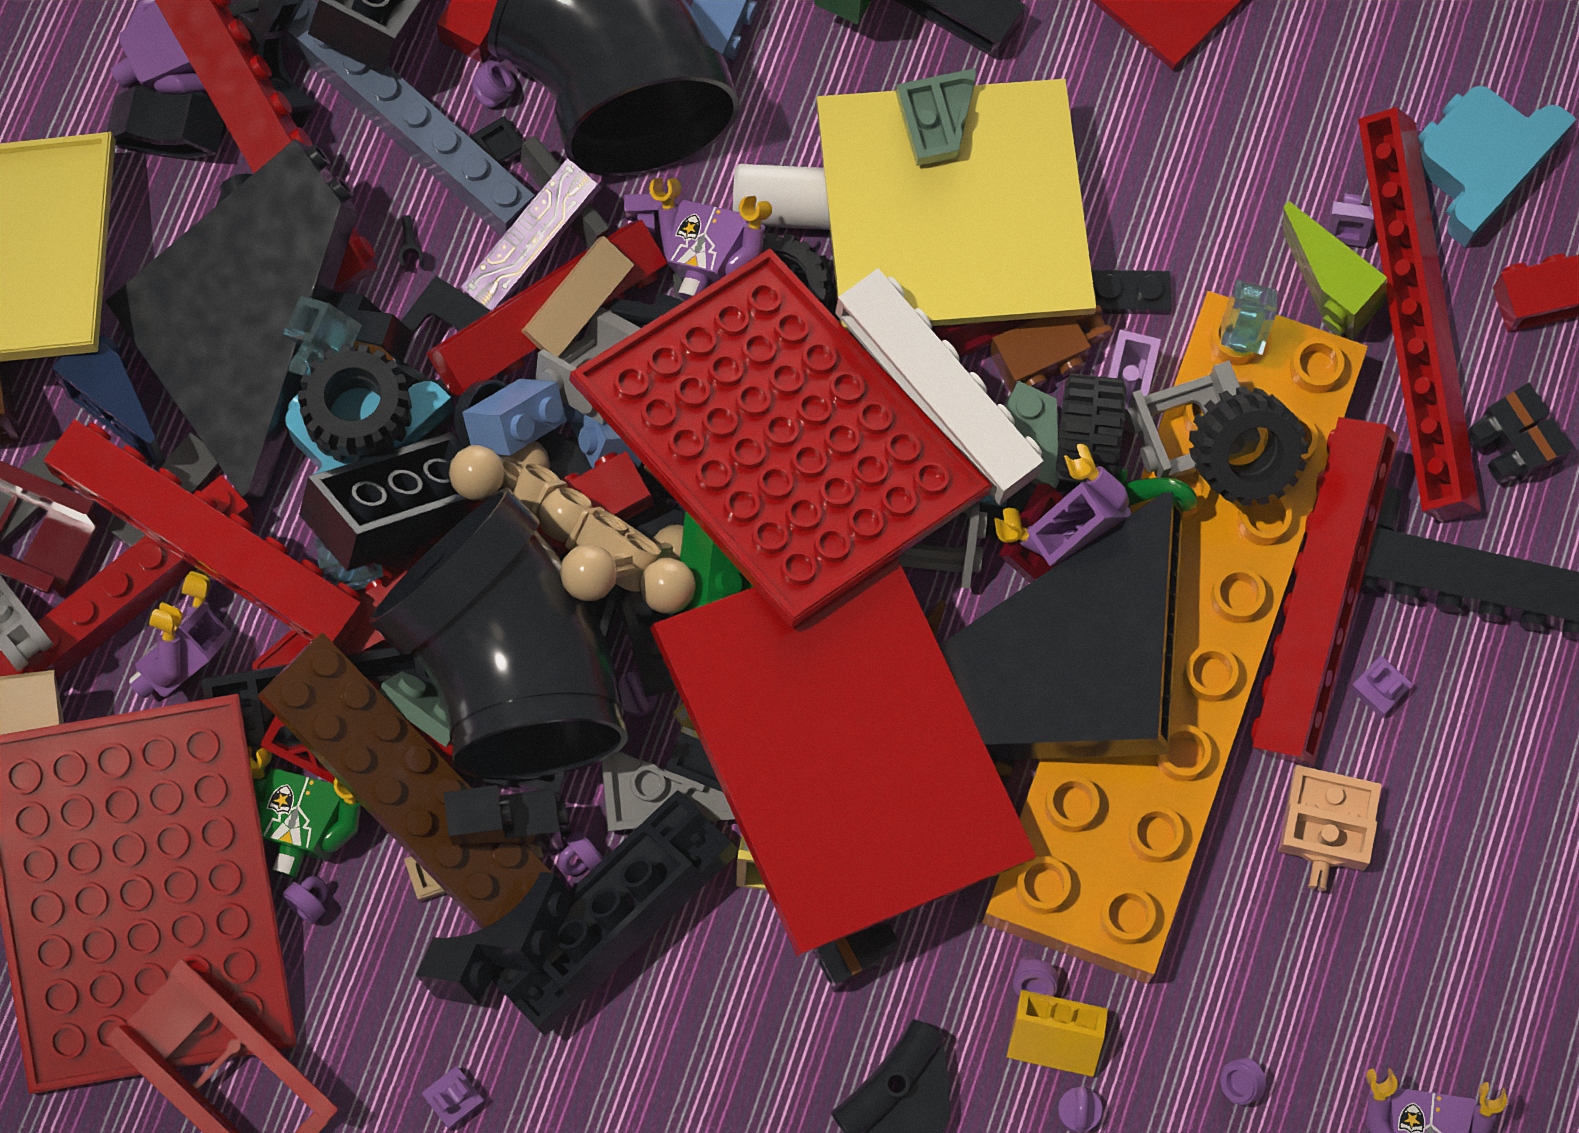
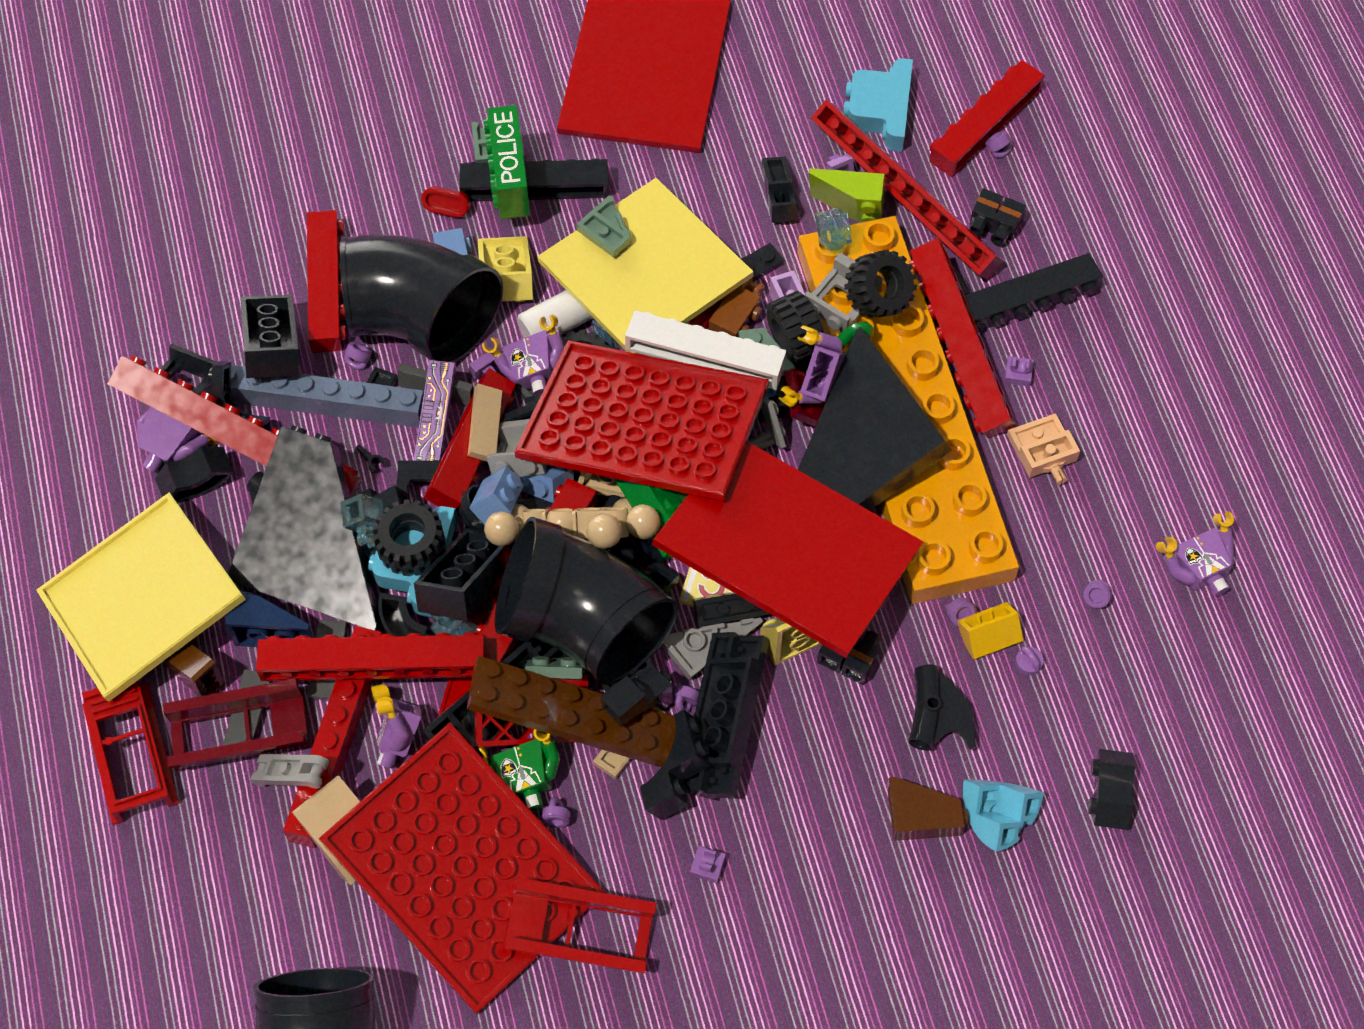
camera: 30 degrees left, 10 degrees down
none -> black brick [378,593,430,636]
none -> light yellow slope [478,236,533,302]
none -> black slope [761,156,797,223]

